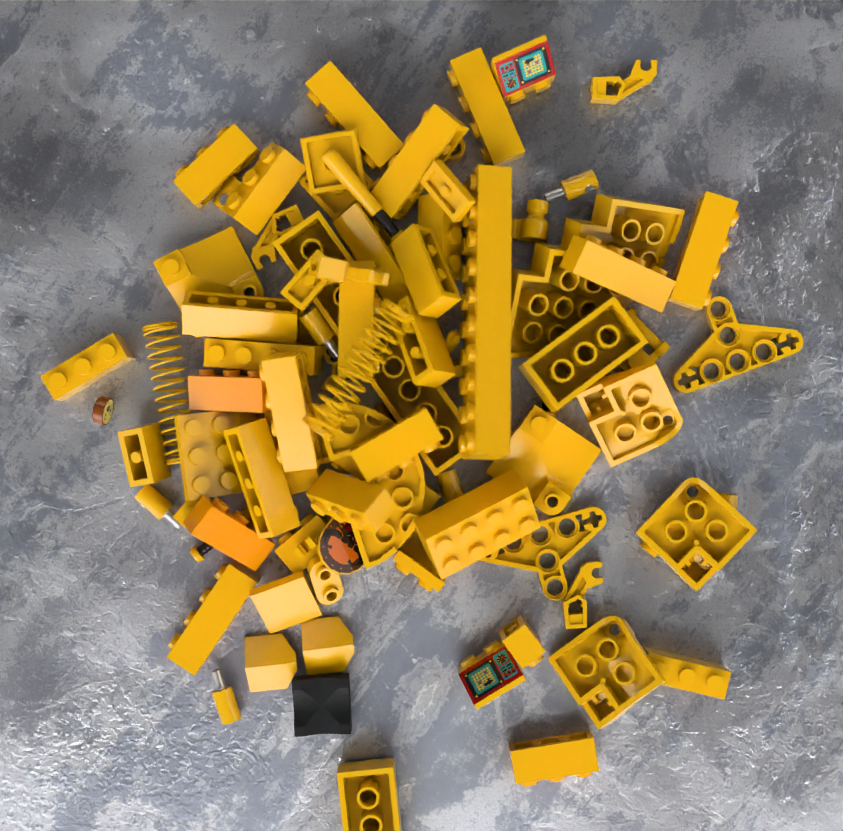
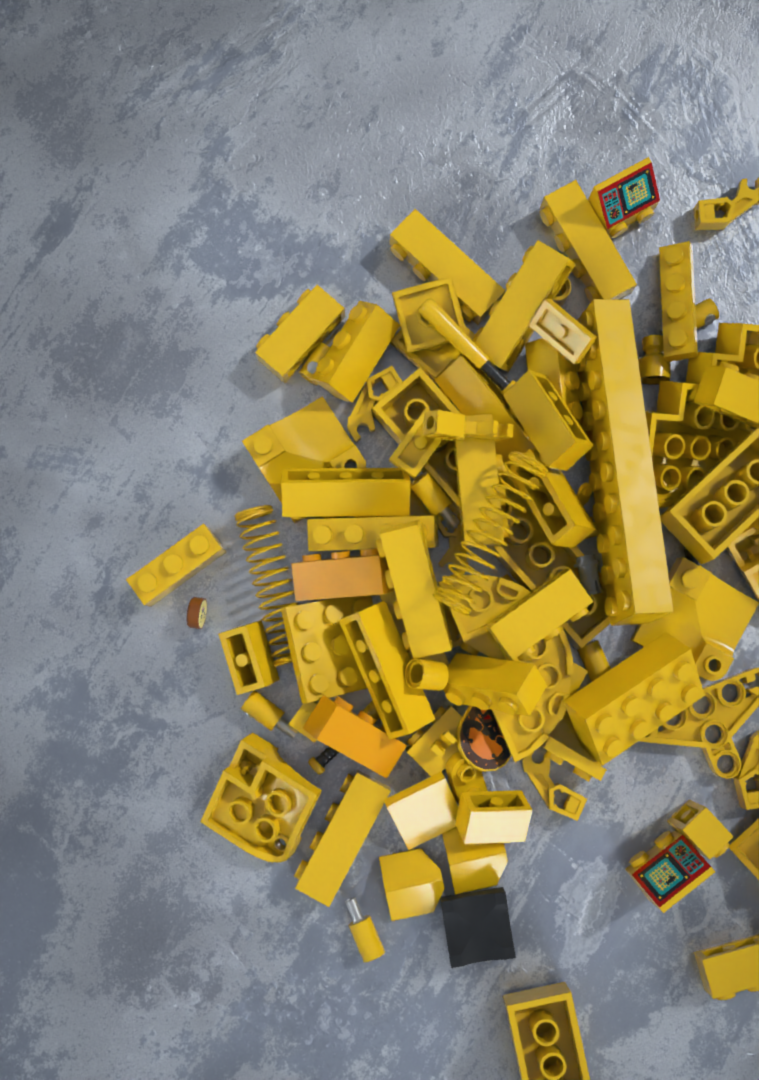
camera: 10 degrees left, 5 degrees down
none -> yellow slope [200,732,322,862]
none -> yellow beam [405,658,449,691]
none -> brick [455,790,533,844]
none -> yellow piece [521,752,587,821]
none -> dark grey pin [574,554,603,595]
none -> yellow plate [659,241,698,362]

